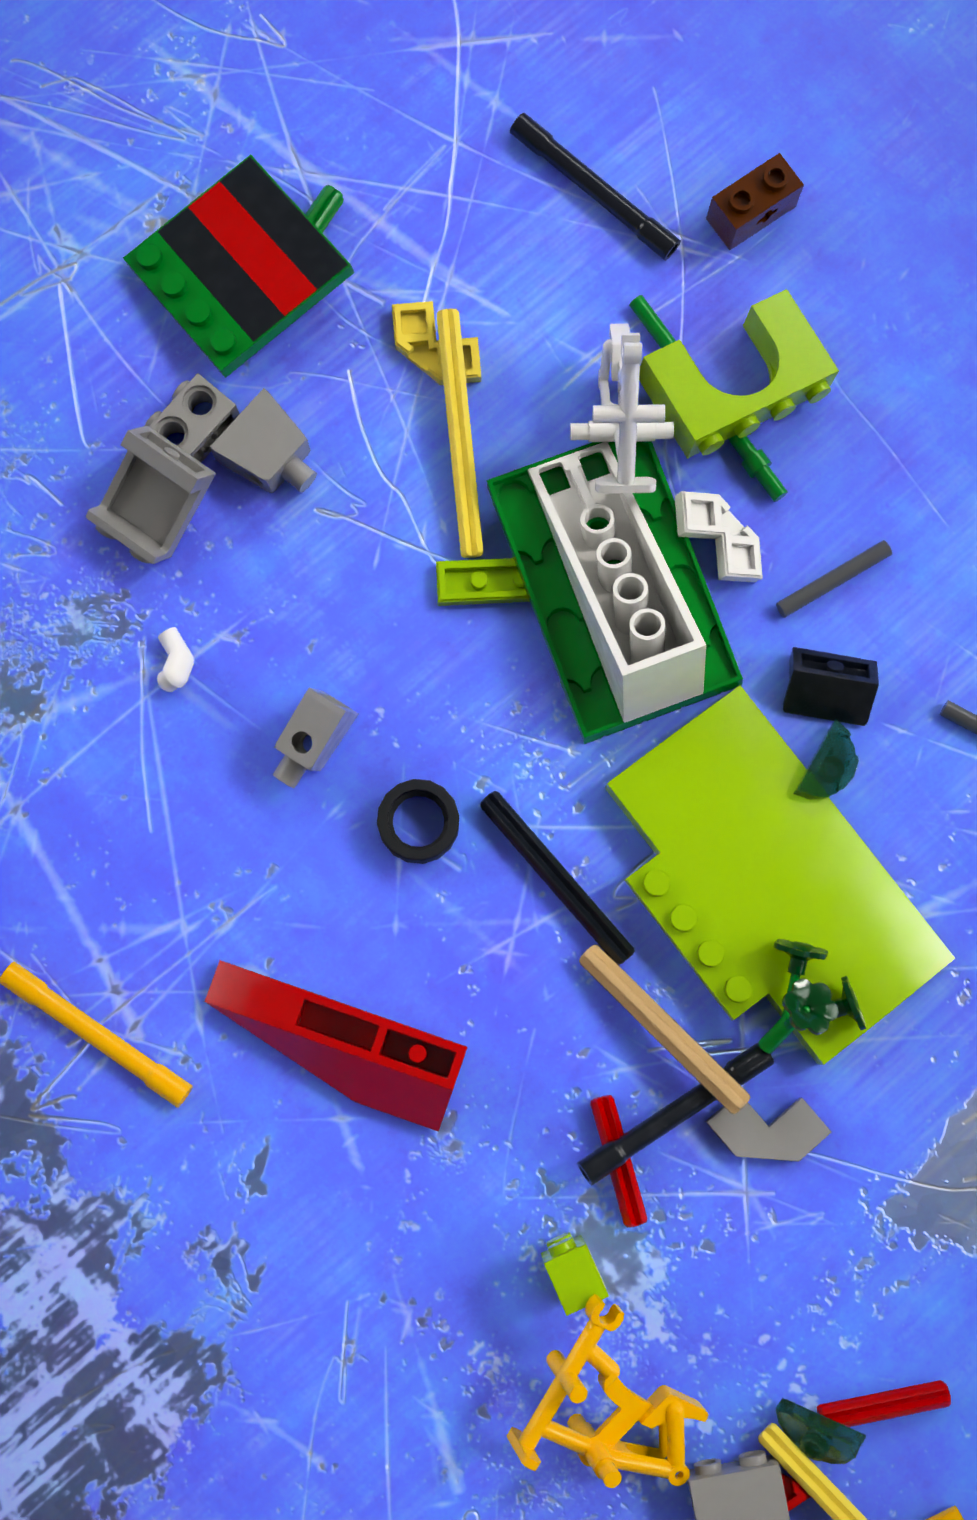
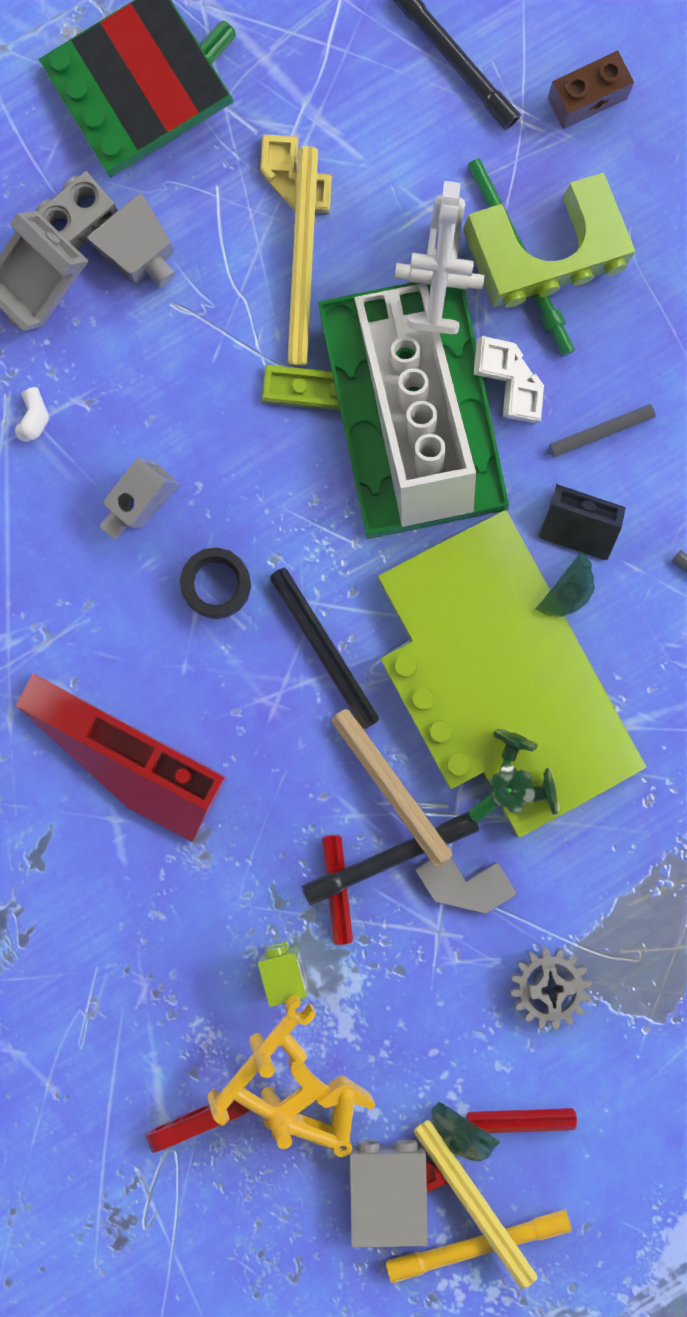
camera: 15 degrees right, 5 degrees up
none -> red beam [144,1100,251,1153]
none -> light grey gear [509,946,592,1030]

